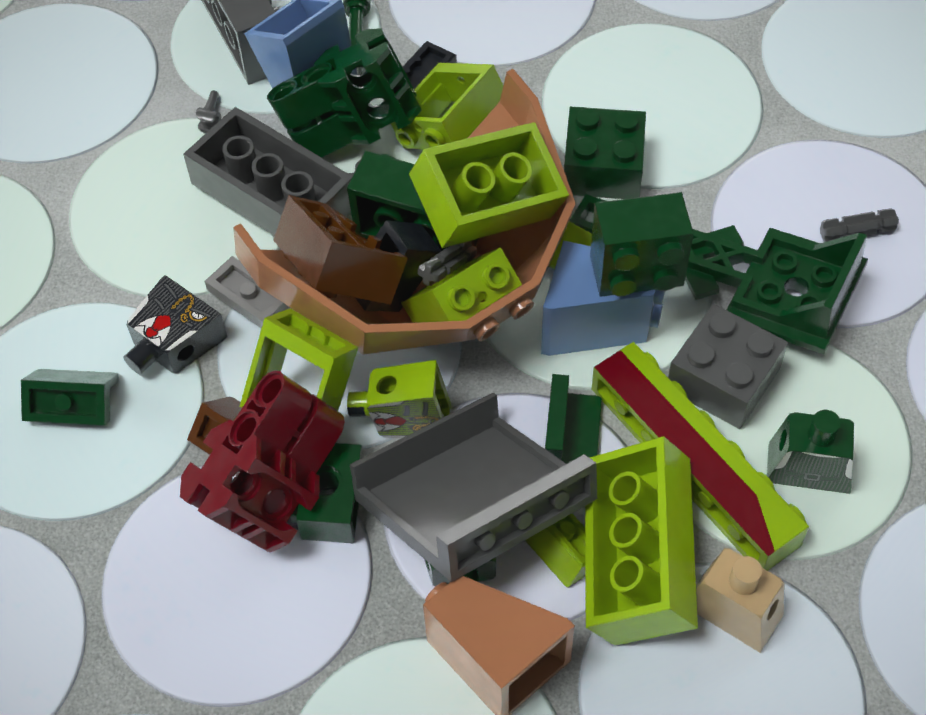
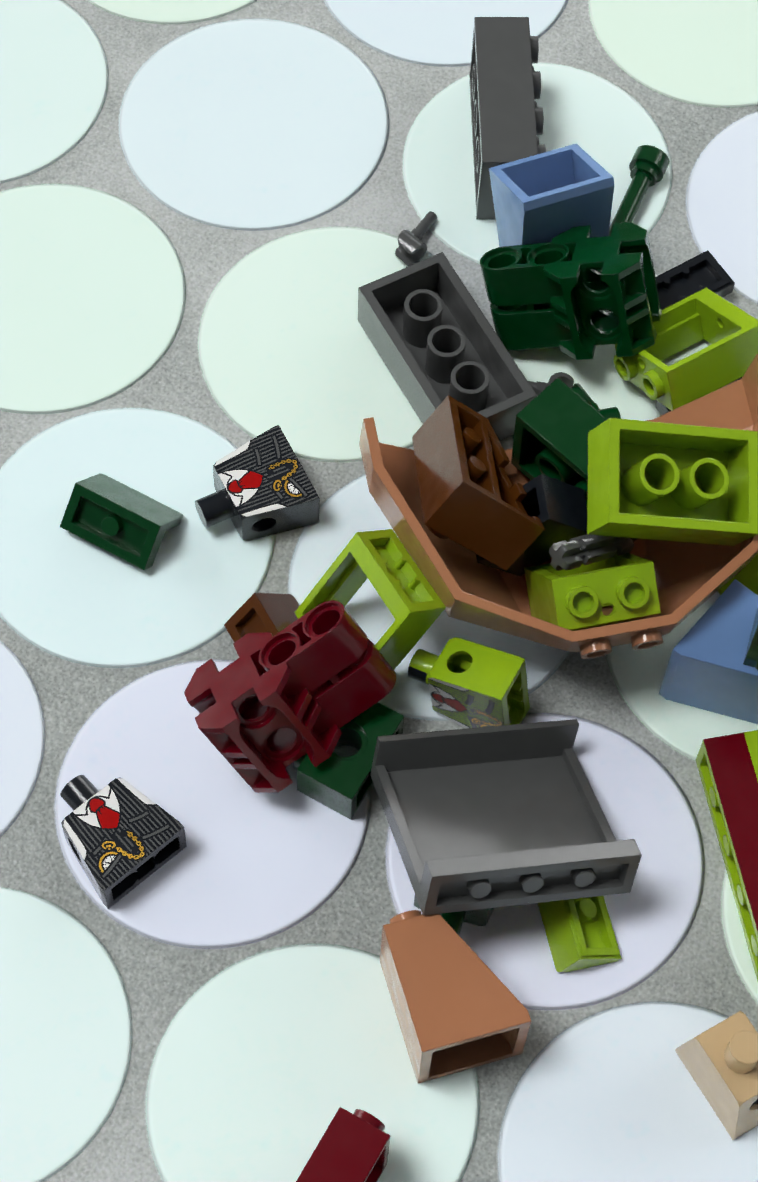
camera: 20 degrees right, 5 degrees up
light grey plate [204,256,290,328] -> none
dark green panel [545,374,602,464] -> none
lime brick [585,436,698,646] -> none
none -> torso [60,775,187,909]

